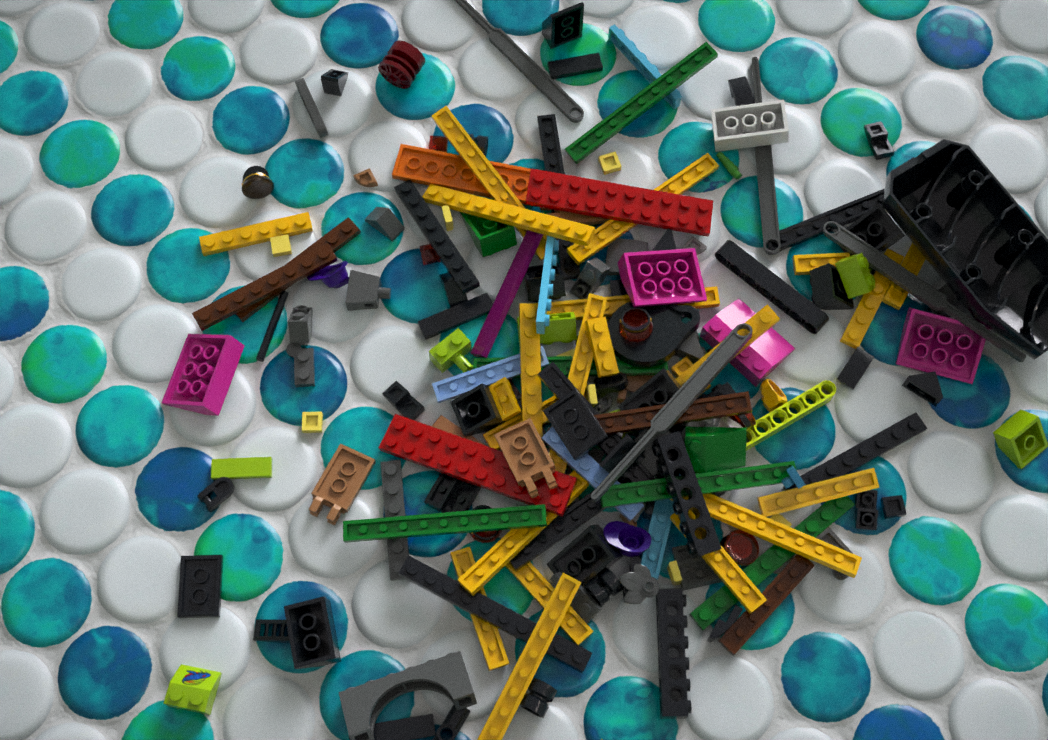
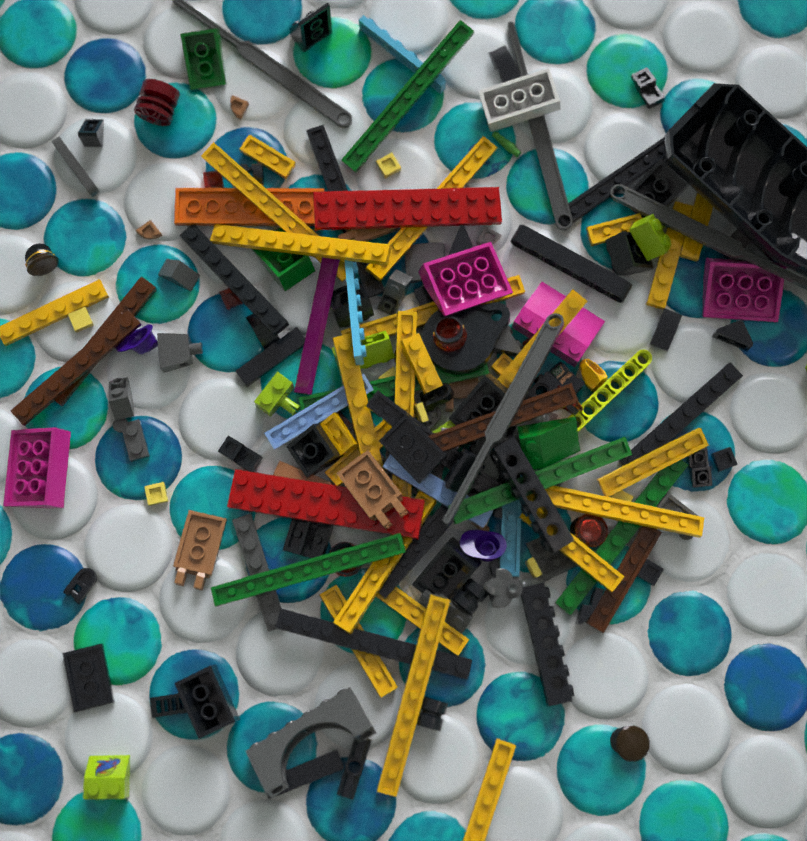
camera: 15 degrees left, 10 degrees up
lime tile [211,457,272,480] -> none
black bar [256,291,289,362] -> none
light yellow tile [442,205,454,231] -> none
black tile [547,53,603,80] -> none
dark azure tile [781,466,806,489] -> none
none -> green slope [180,28,226,90]
none -> medium nougat tile [230,95,249,120]
none -> yellow plate [239,134,296,179]
none -> black leg [548,361,585,394]
none -> black plate [637,559,664,586]

